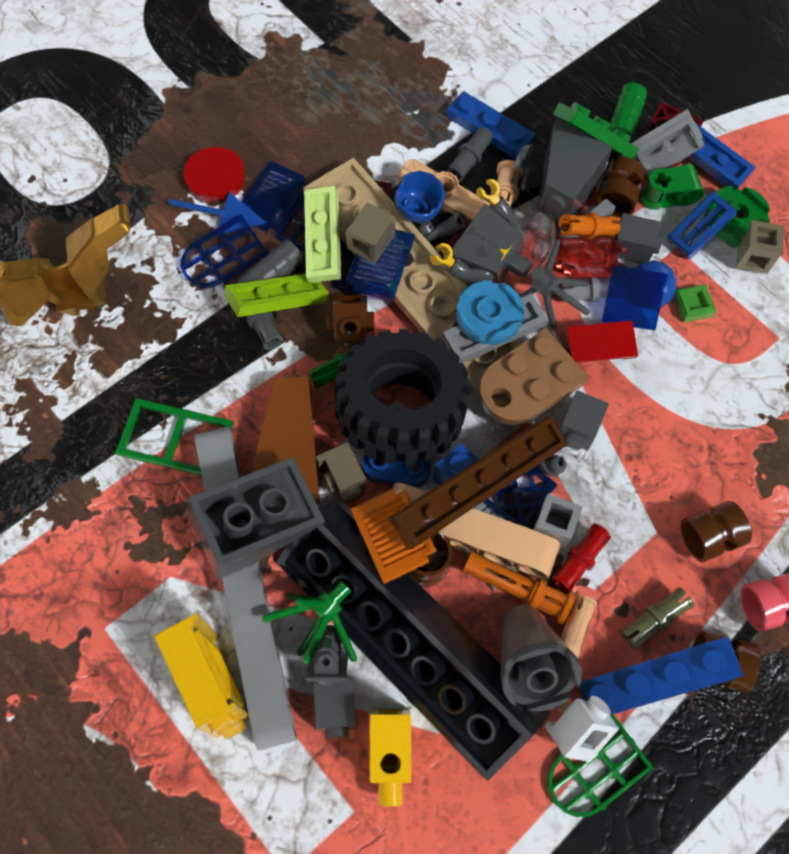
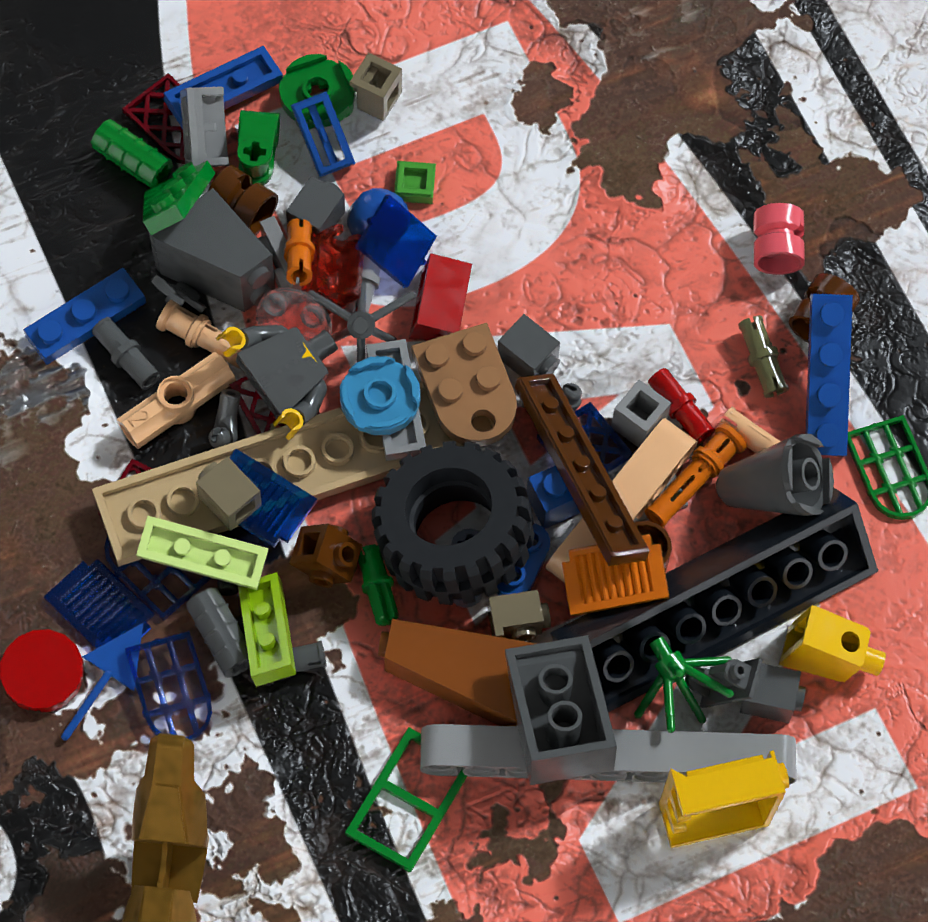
camera: 75 degrees left, 0 degrees up
blue hair [394,171,445,224] -> none
white brick [545,696,619,762] -> none
reddish brown wheel [680,501,752,562] -> none

